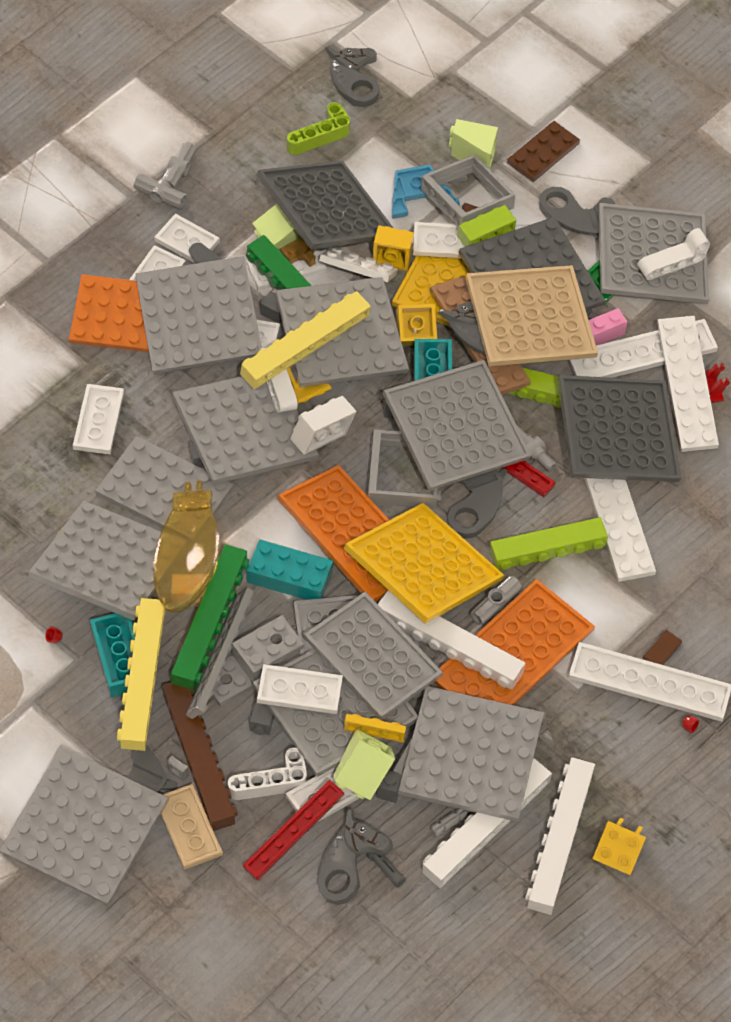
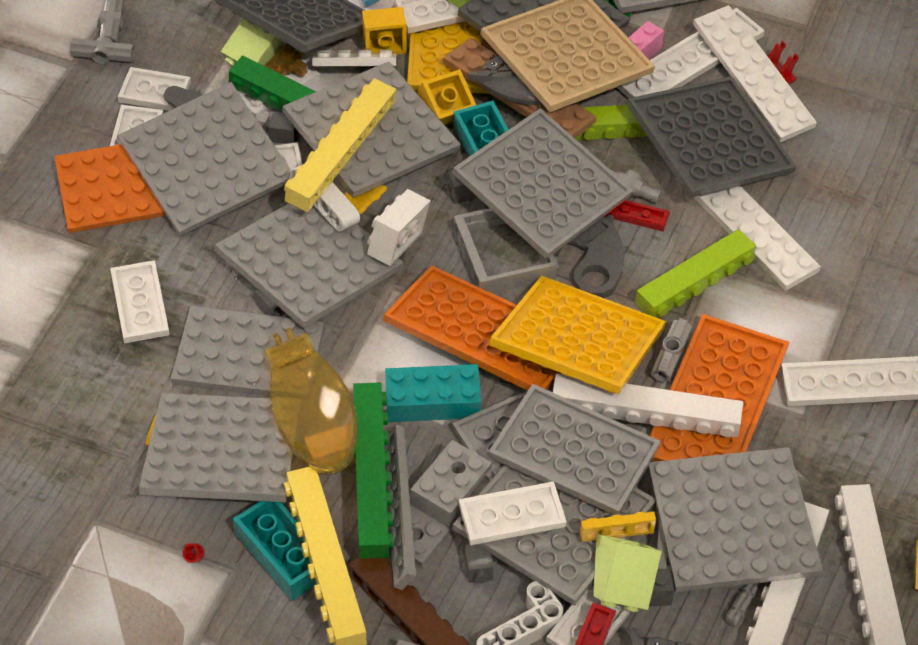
camera: 20 degrees left, 5 degrees down
reddish brown tile [643,630,682,665] -> none

